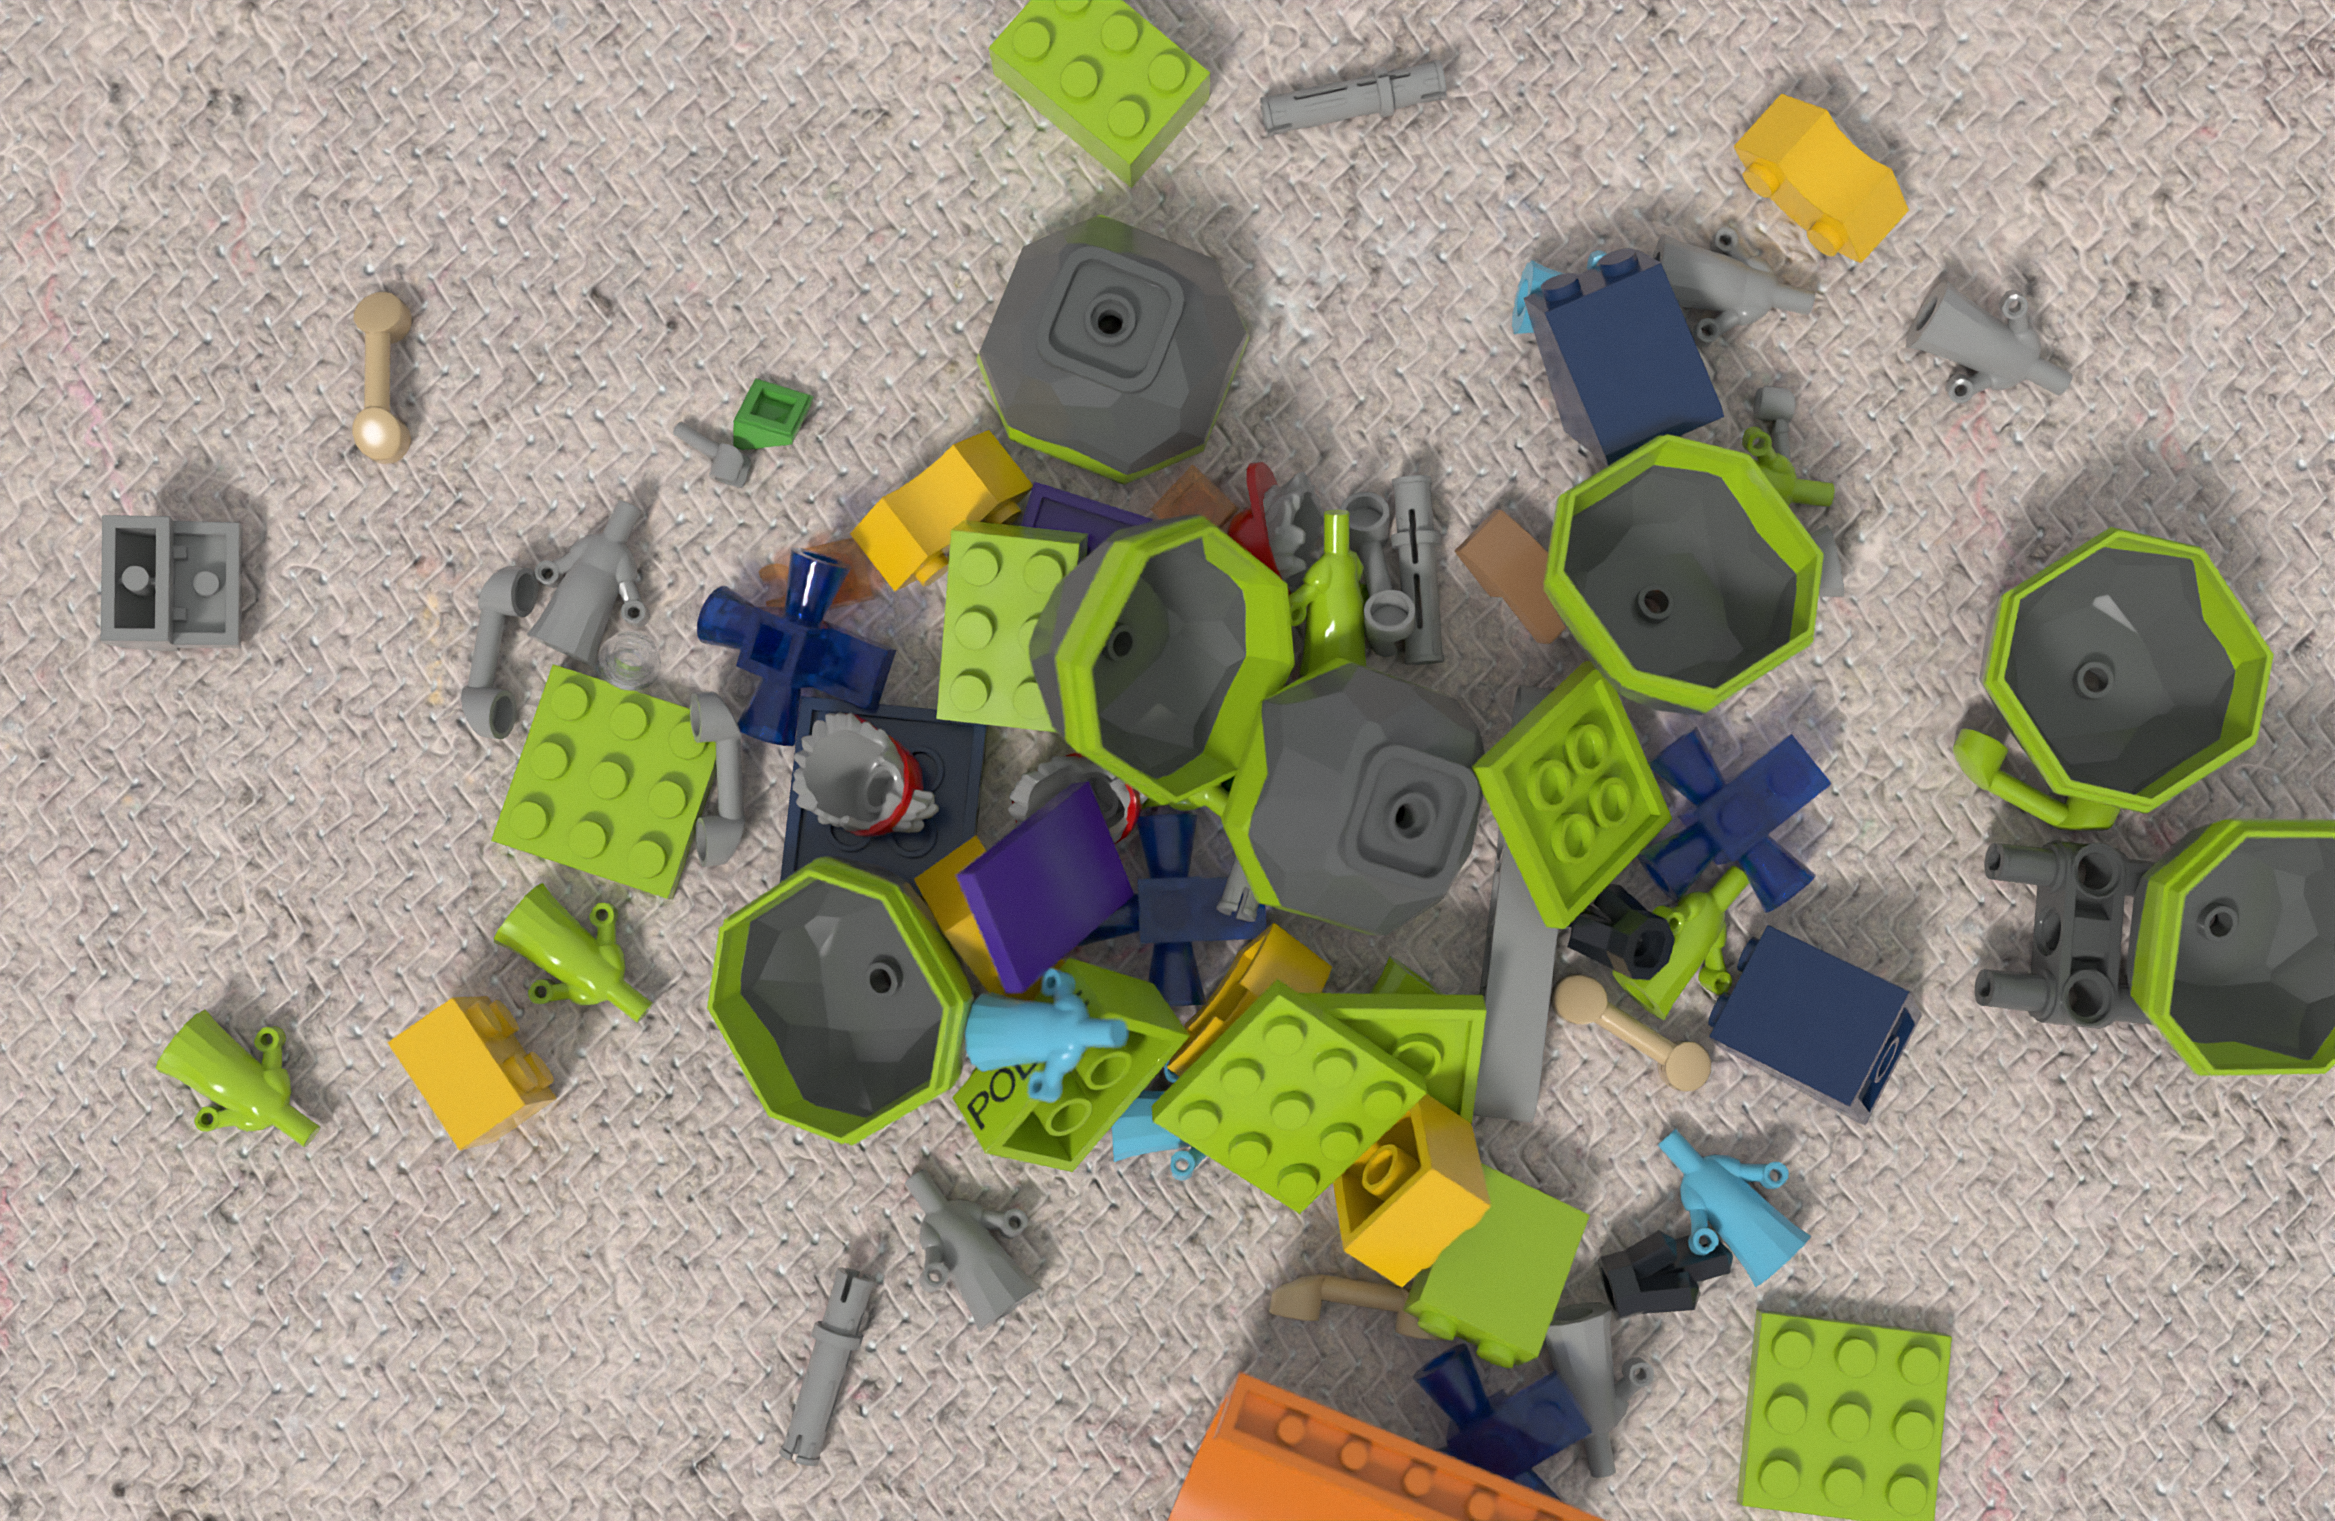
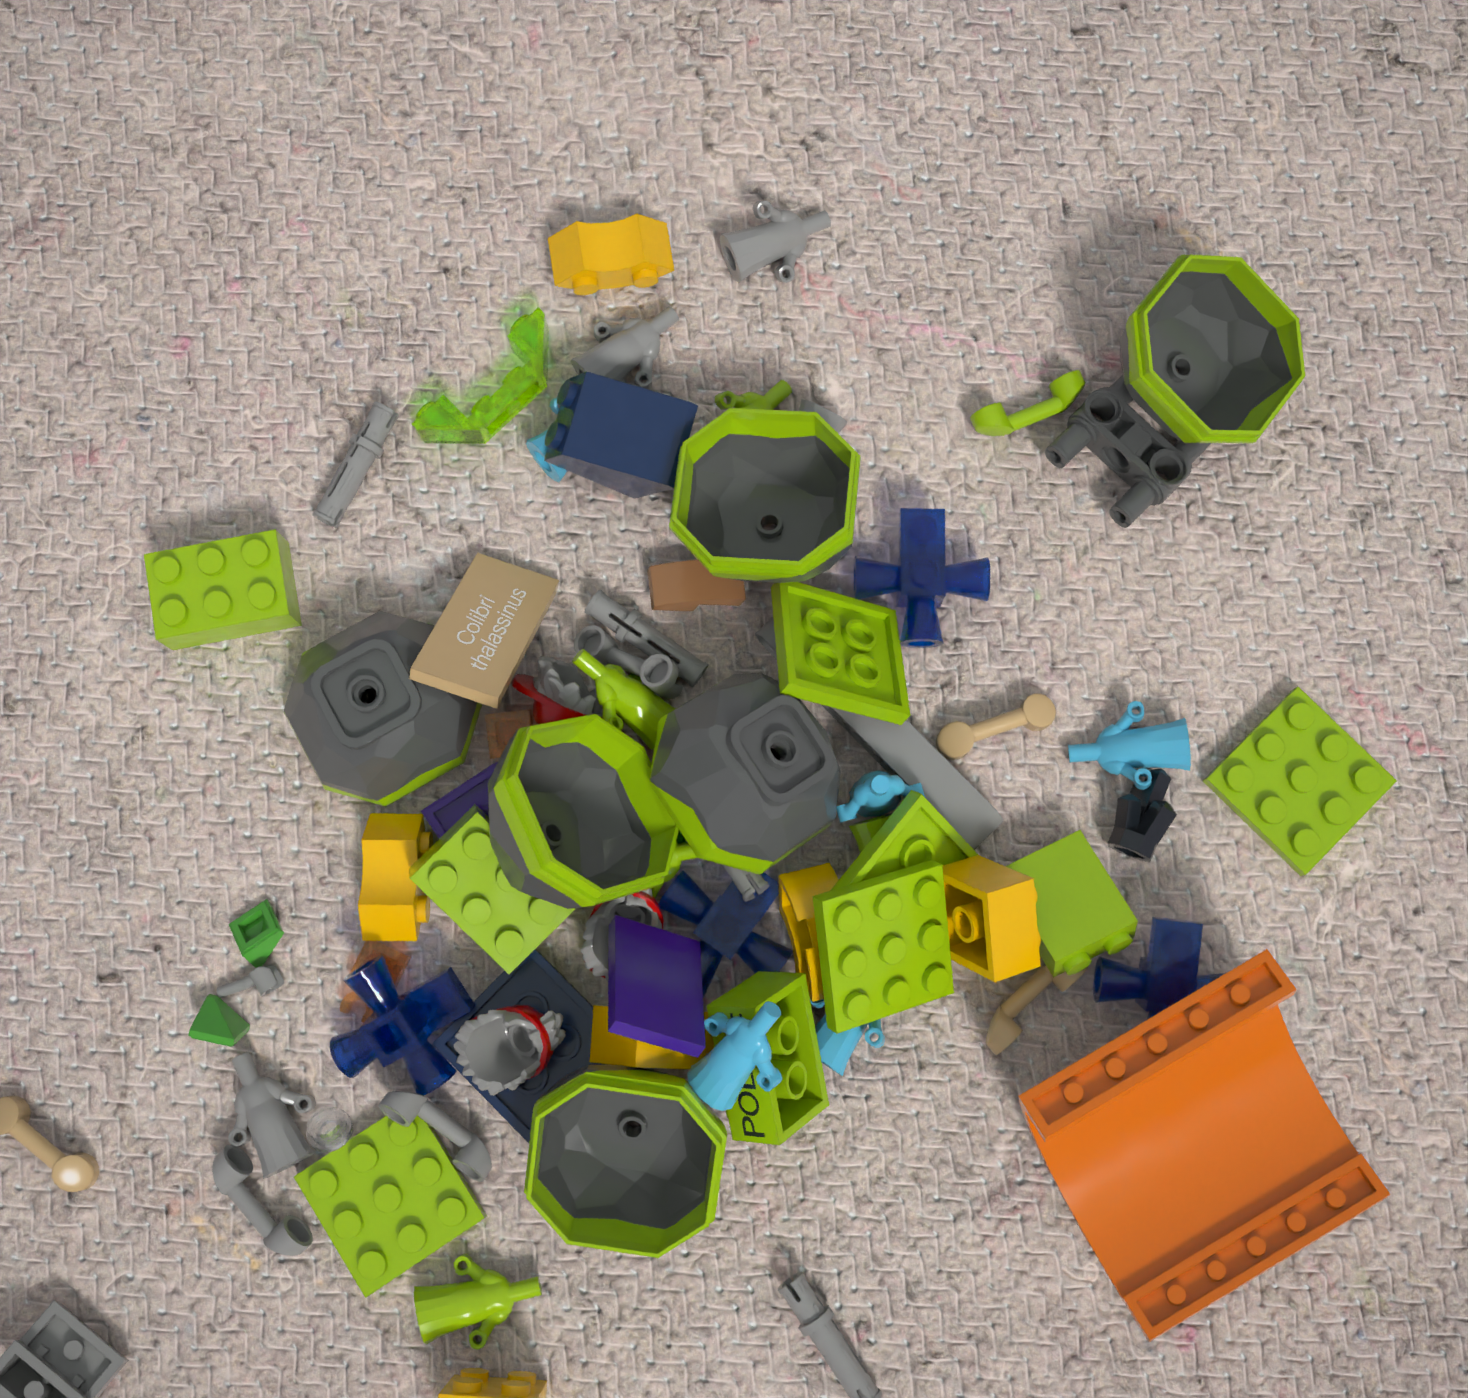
camera: 50 degrees left, 5 degrees down
light grey piece [905,1169,1041,1333] -> none
light grey piece [1528,1302,1654,1478] -> none
black rock [1567,884,1675,980] -> none
lime piece [1612,865,1751,1021] -> none
dark blue slope [1708,925,1922,1126] -> none
light grey hand [1753,386,1796,462] -> none
dark grey rock [1979,527,2274,814] -> none
none -> bright green slope [188,994,250,1047]
none -> tan tile [410,553,559,709]
none -> clear neon green slope [411,307,549,444]
none -> medium azure piece [837,770,925,823]

